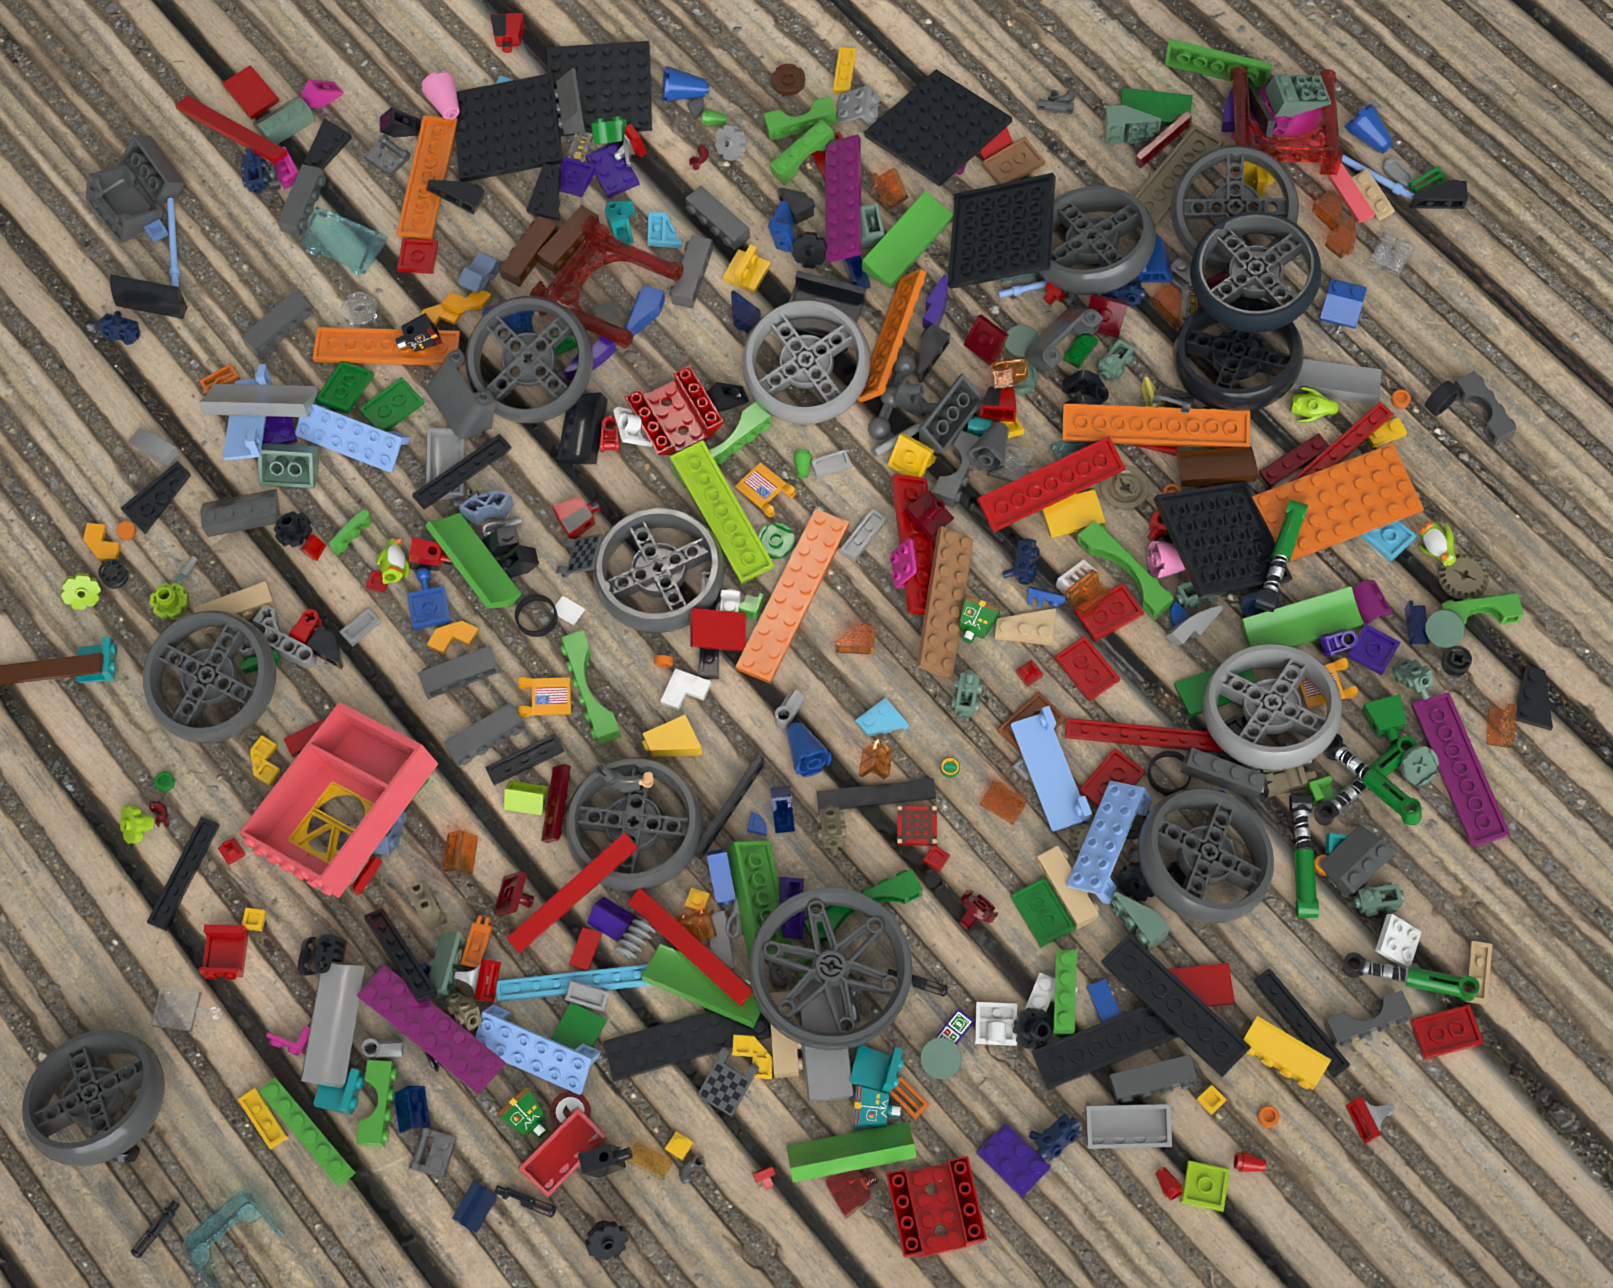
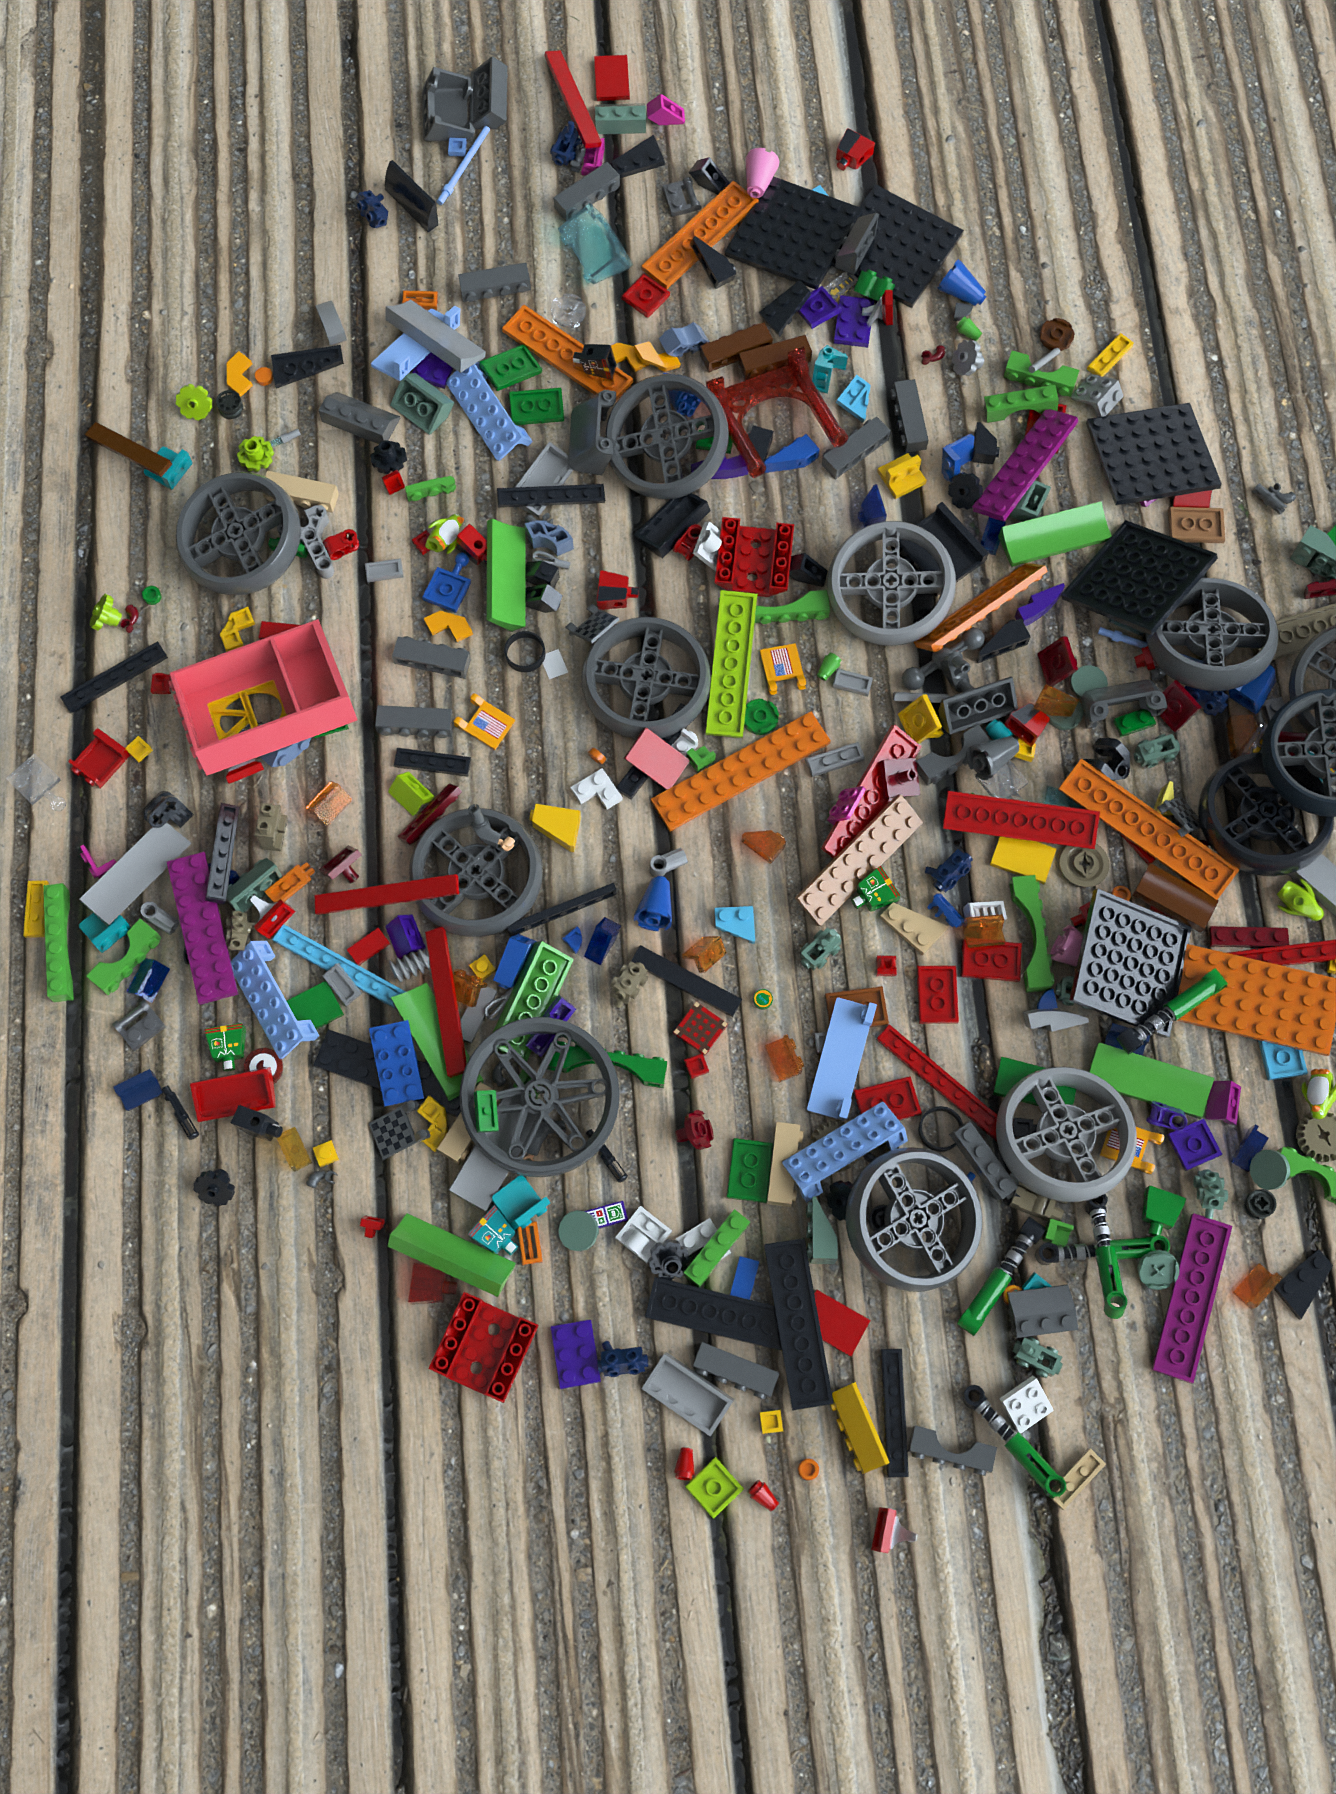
camera: 30 degrees right, 5 degrees up
black slope [306,627,344,669] -> none
bright green arch [560,630,621,745] -> none
clear orange bracket [872,167,909,208] -> none
red tile [1410,1004,1484,1060] -> none
none -> blue plate [369,1020,424,1106]
none -> plate [474,1090,499,1132]
none -> light grey bar [1029,348,1060,373]

